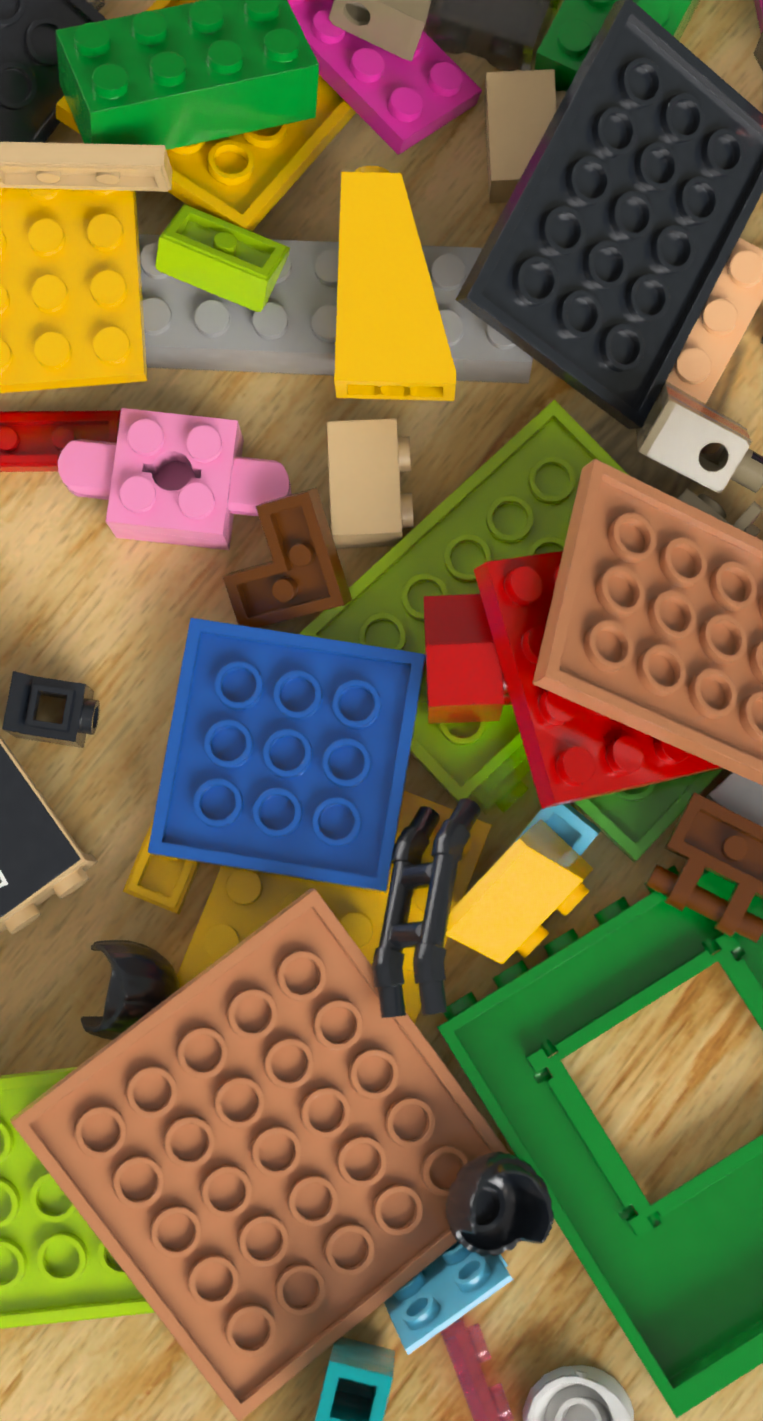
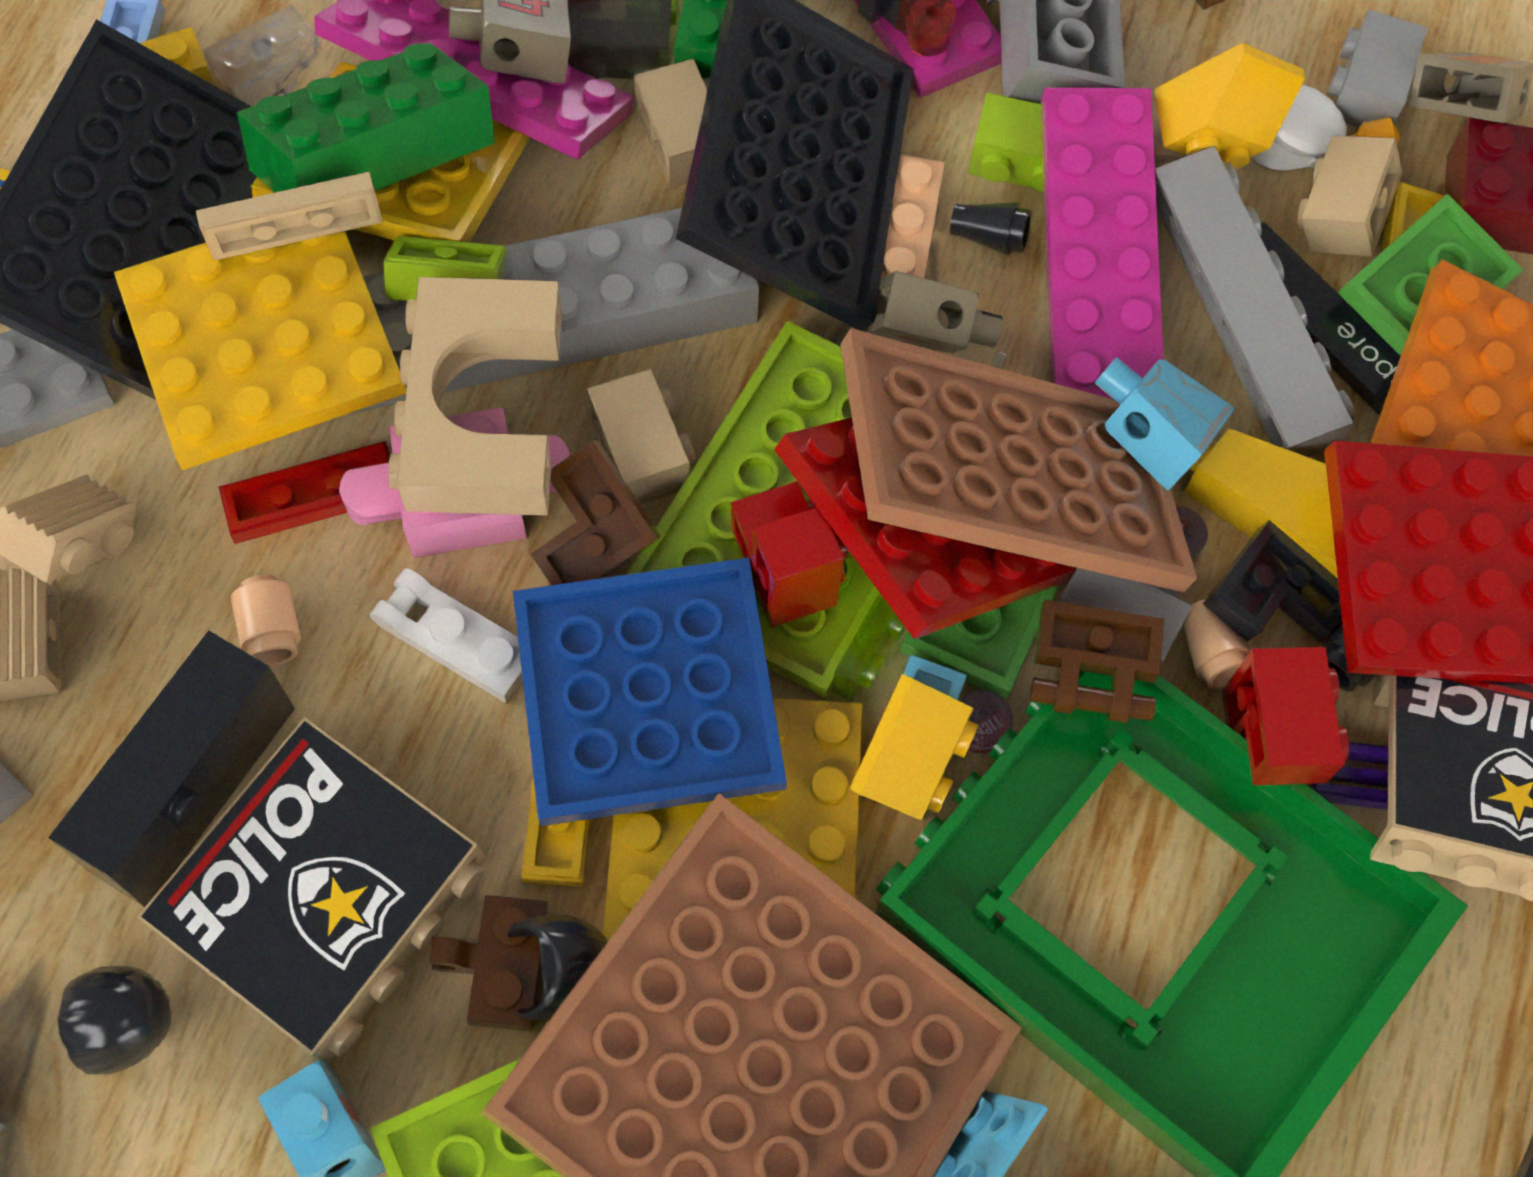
camera: 30 degrees left, 15 degrees down
black window [2,671,100,748] -> none
yellow slope [334,166,456,401] -> none
black piece [372,798,481,1018] -> none
black hair [445,1152,554,1256] -> none
none -> white plate [369,568,523,704]
none -> tan arch [389,277,562,516]
none -> reddish brown plate [429,895,548,1031]
none -> tile [960,691,1013,753]

